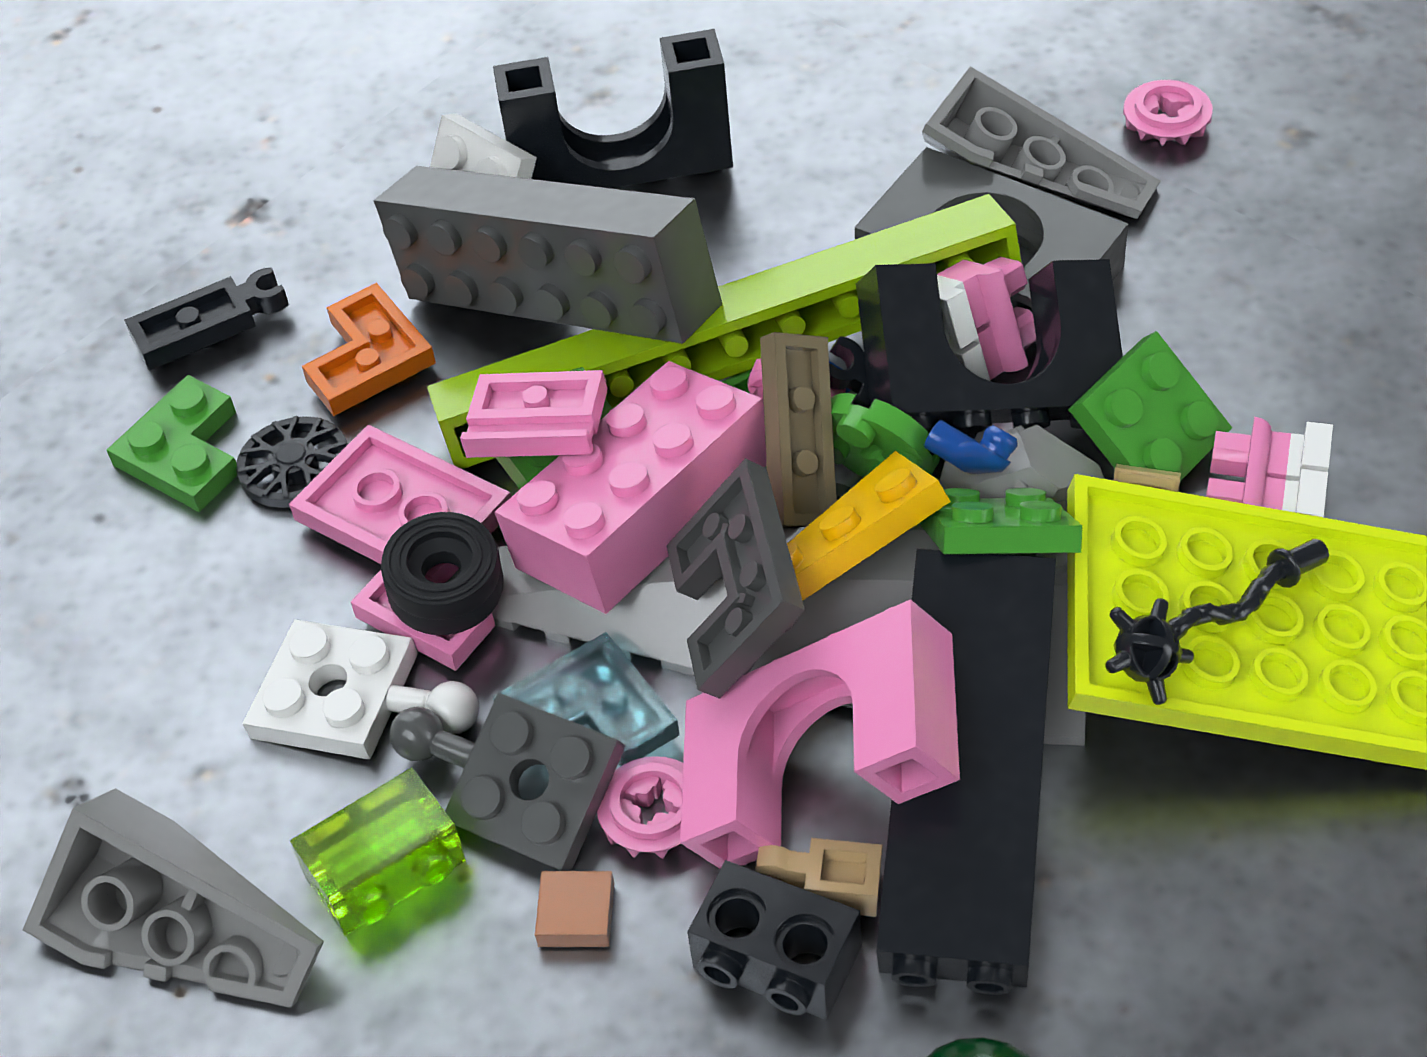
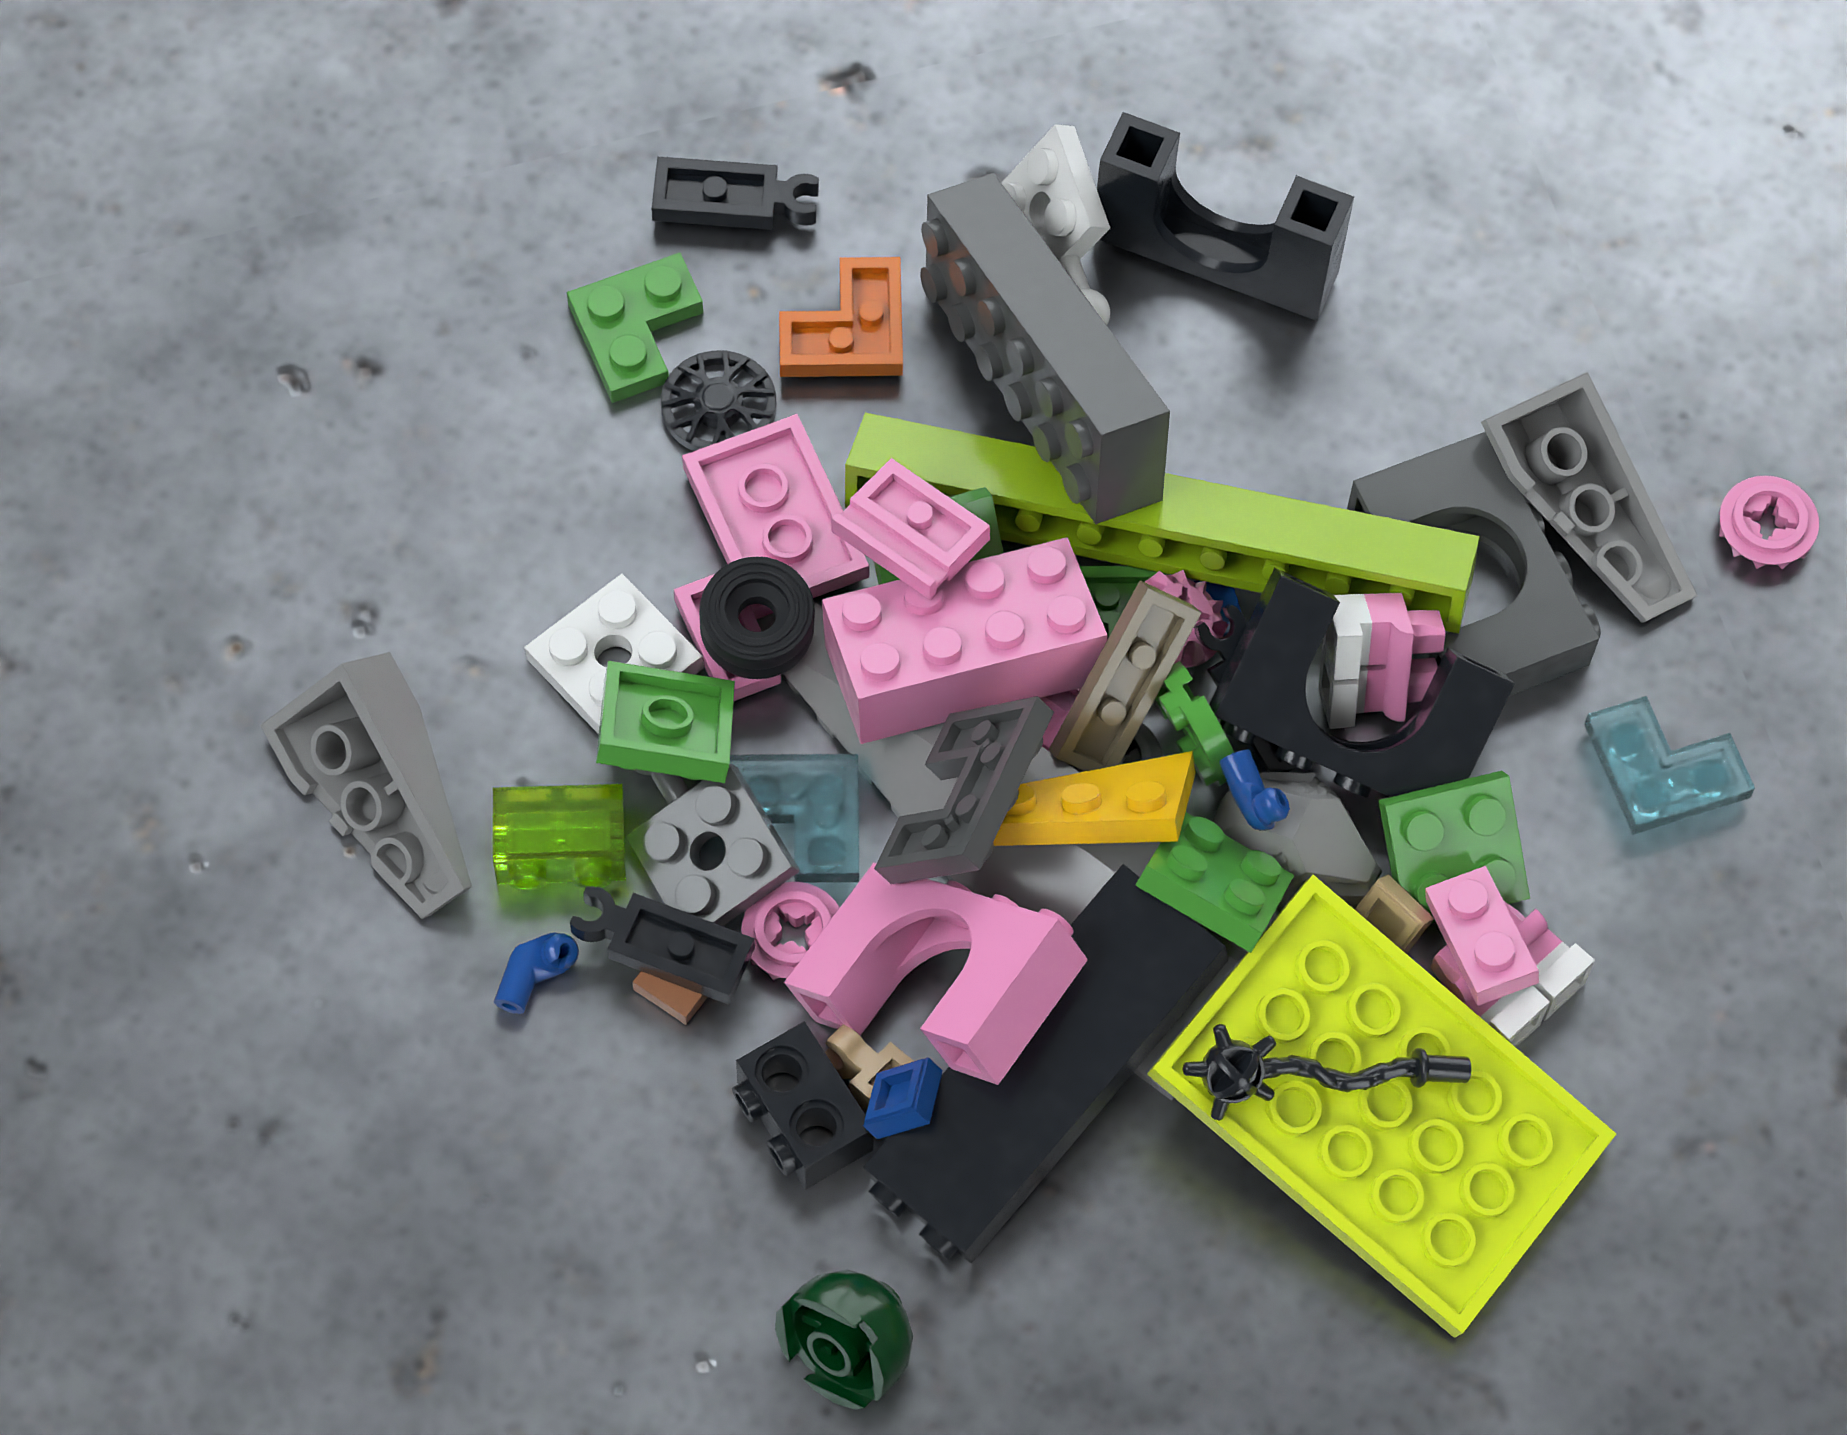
camera: 25 degrees right, 15 degrees up
none -> blue arm [494,932,579,1014]
none -> black plate [570,886,755,1005]
none -> bright green plate [596,661,735,783]
none -> blue tile [863,1057,943,1139]
none -> bright pink plate [1425,866,1539,1006]
none -> clear light blue plate [1584,696,1755,835]

